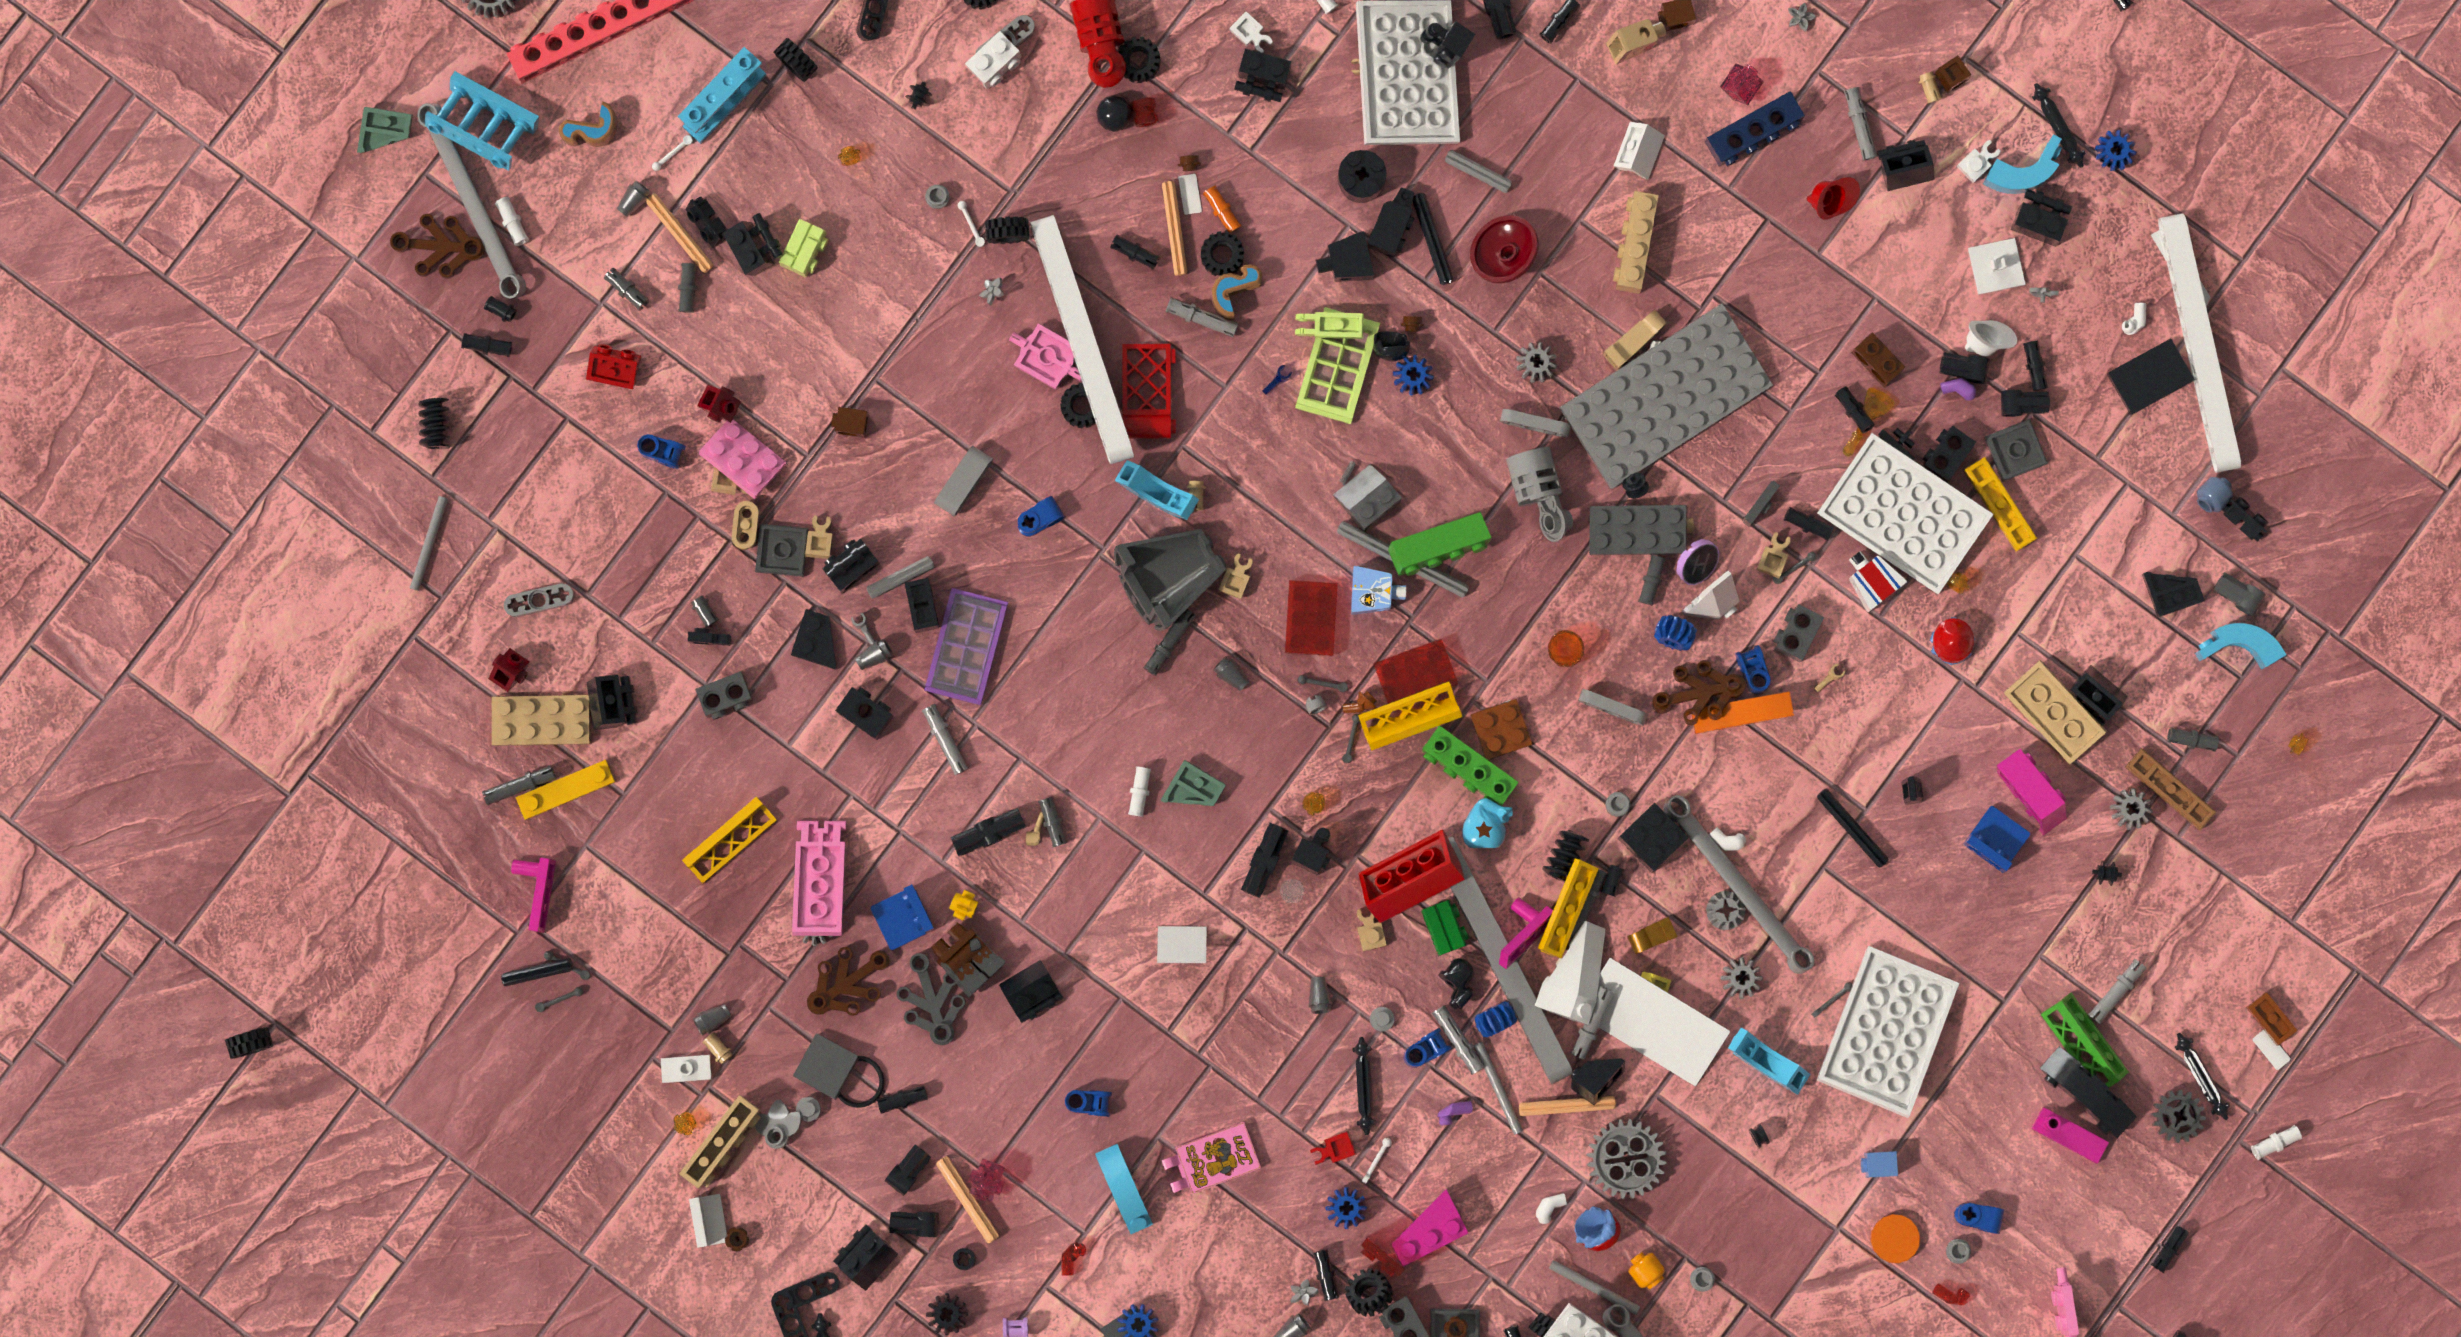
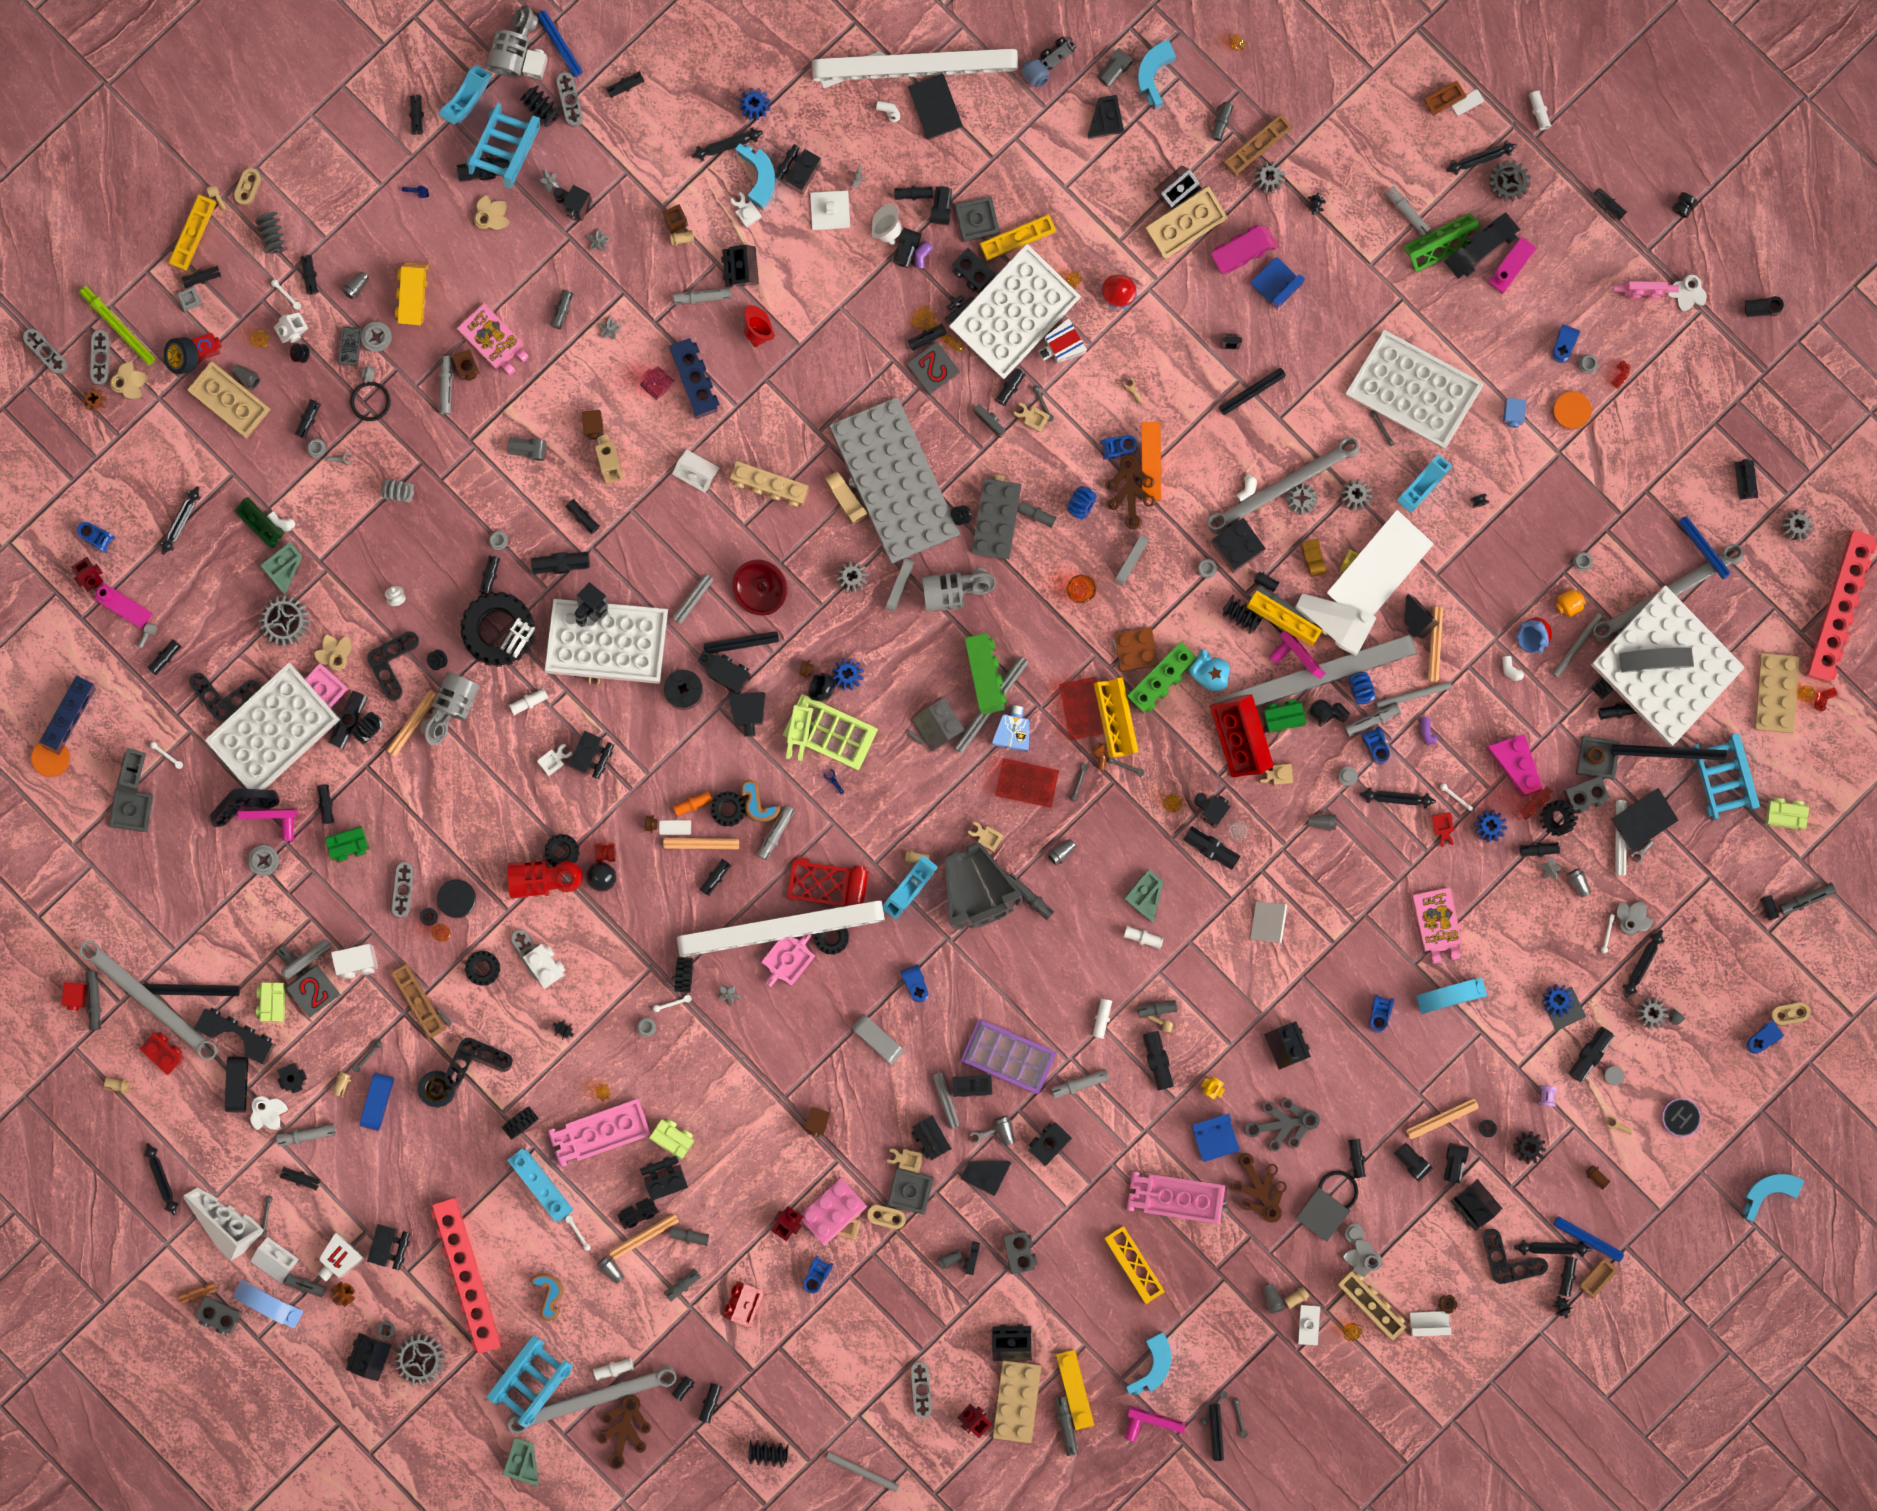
camera: 80 degrees left, 0 degrees up
hips [931,923,1006,998] -> none
clear pink brick [968,1158,1005,1202] -> none
clear red arm [1061,1242,1086,1276] -> none
light grey hinge [1306,695,1327,715] -> none
light grey pin [1571,986,1614,1060] -> none
light grey gear [1586,1119,1666,1199] -> none
tile [1676,539,1719,585] -> none
white wedge [1682,570,1740,619] -> none
dark grey brick [1773,604,1824,663] -> none
reddish brown brick [1851,332,1905,388] -> none
none -> bright pink hinge [547,1099,651,1167]
none -> dark grey tile [907,342,960,395]
none -> white pin [1092,998,1113,1039]
none -> medium azure arch [1126,1332,1171,1395]

